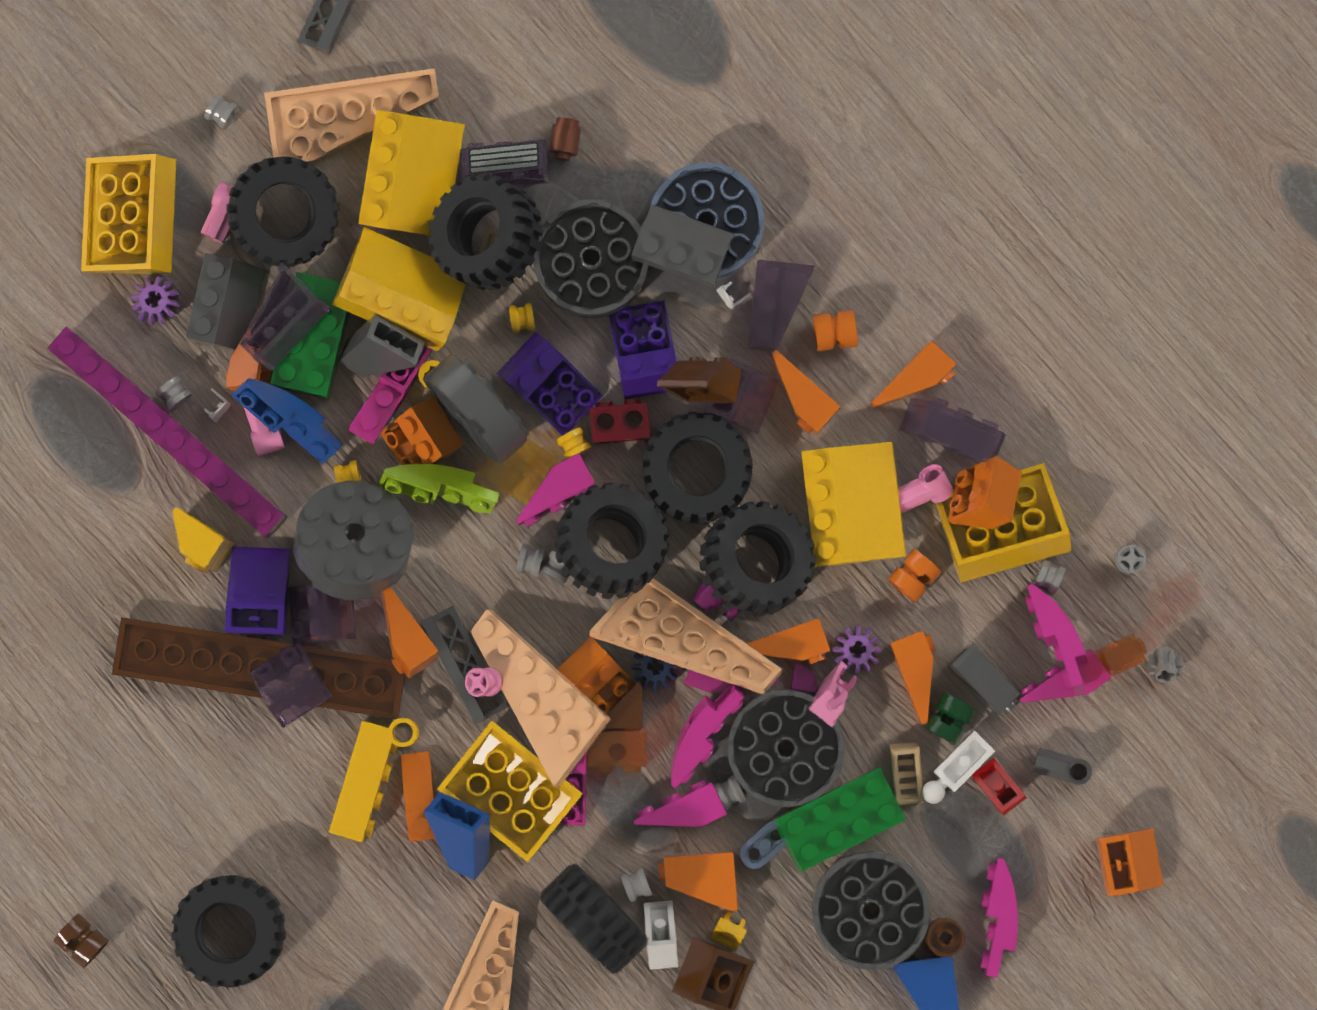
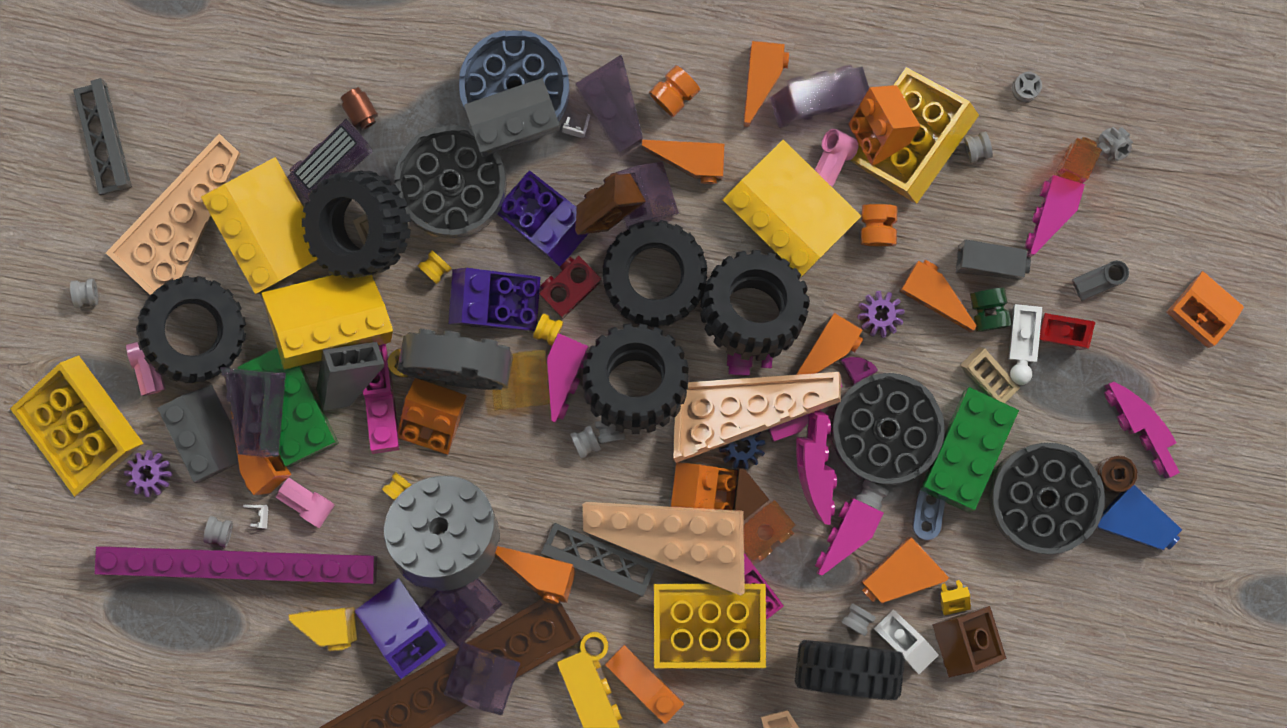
camera: 45 degrees left, 0 degrees up
blue slope [231,378,342,464] -> none
lime slope [378,464,499,514] -> none
blue slope [424,792,490,880] -> none
bright pink wheel [465,667,502,697] -> none
bright pink hinge [809,661,857,727] -> none
dark pink slope [1025,584,1089,696] -> none

